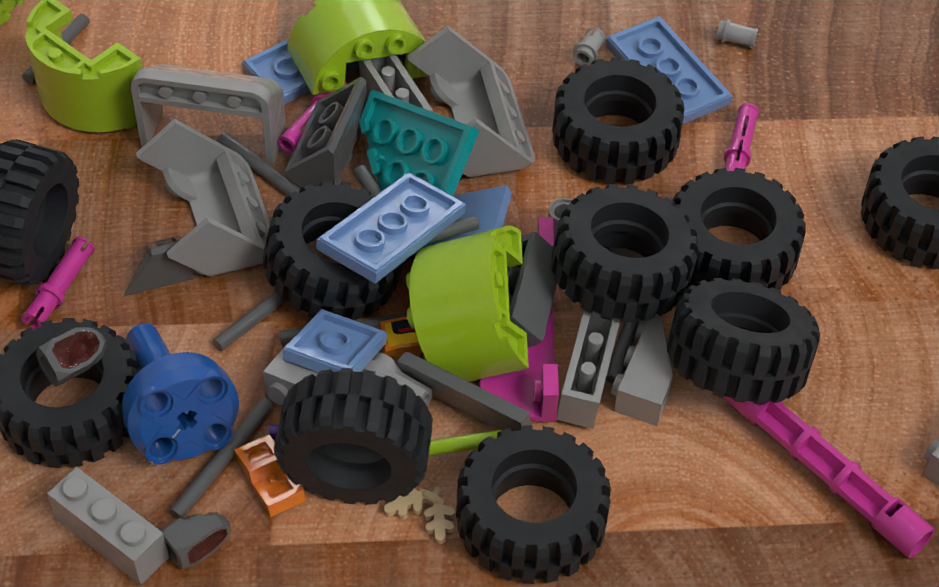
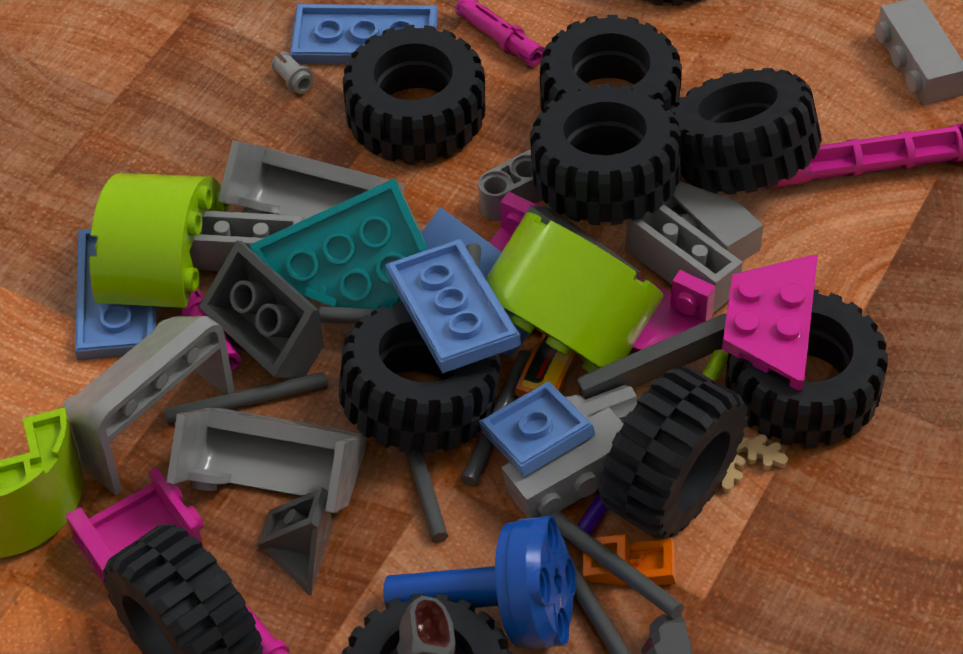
camera: 55 degrees left, 0 degrees up
none -> dark pink panel [65,467,204,584]
none -> dark grey bar [550,511,684,619]
none -> dark pink wing [722,255,818,391]

